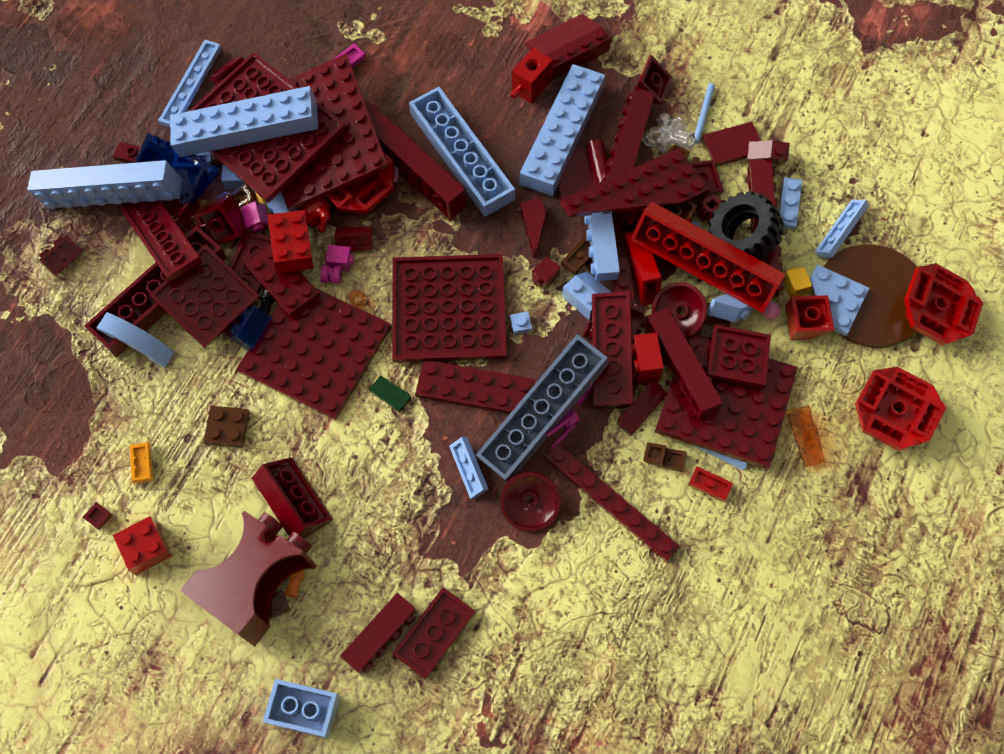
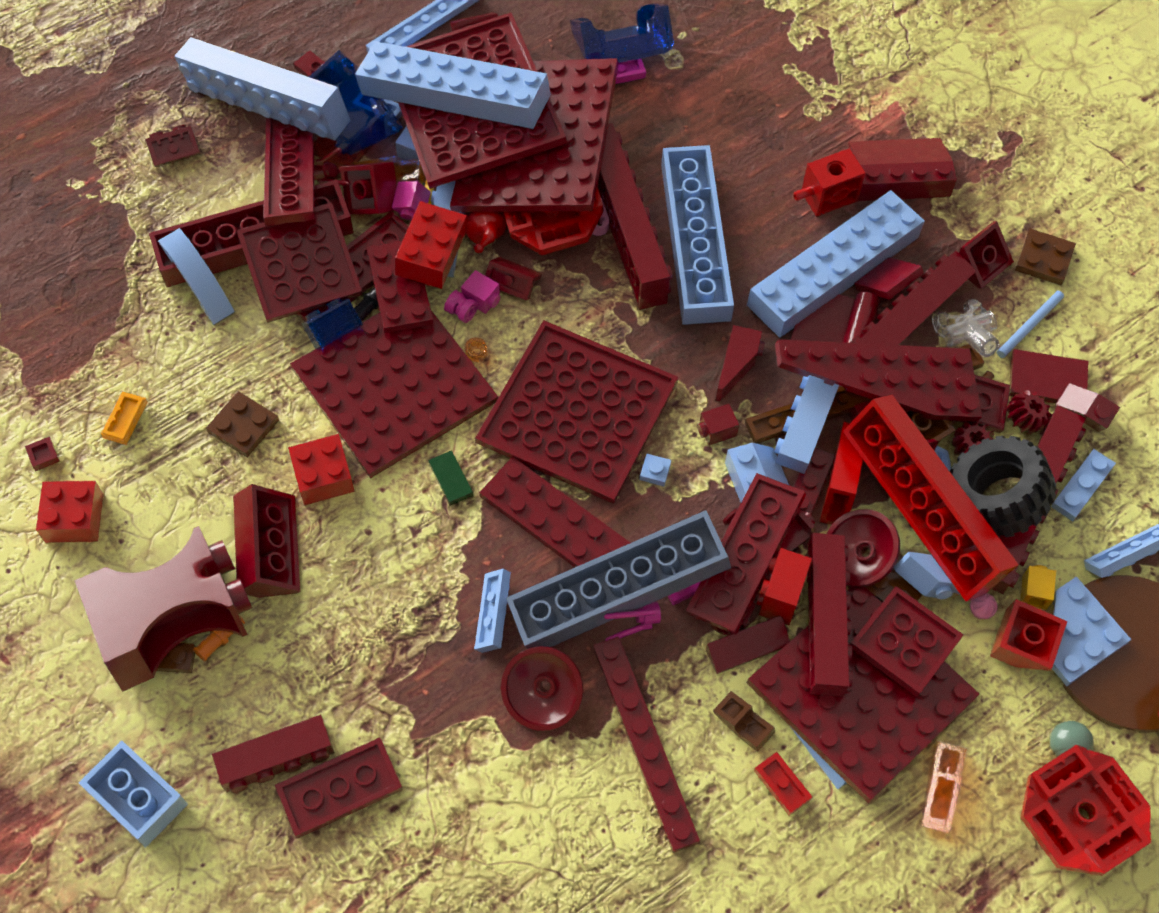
camera: 25 degrees right, 5 degrees down
none -> red brick [288,434,355,506]
none -> clear blue windscreen [570,3,674,63]
none -> dark red tile [854,257,924,300]
none -> dark red gear [1006,390,1052,435]
none -> reddish brown plate [1015,228,1076,286]
none -> sand green hair [1050,721,1094,757]

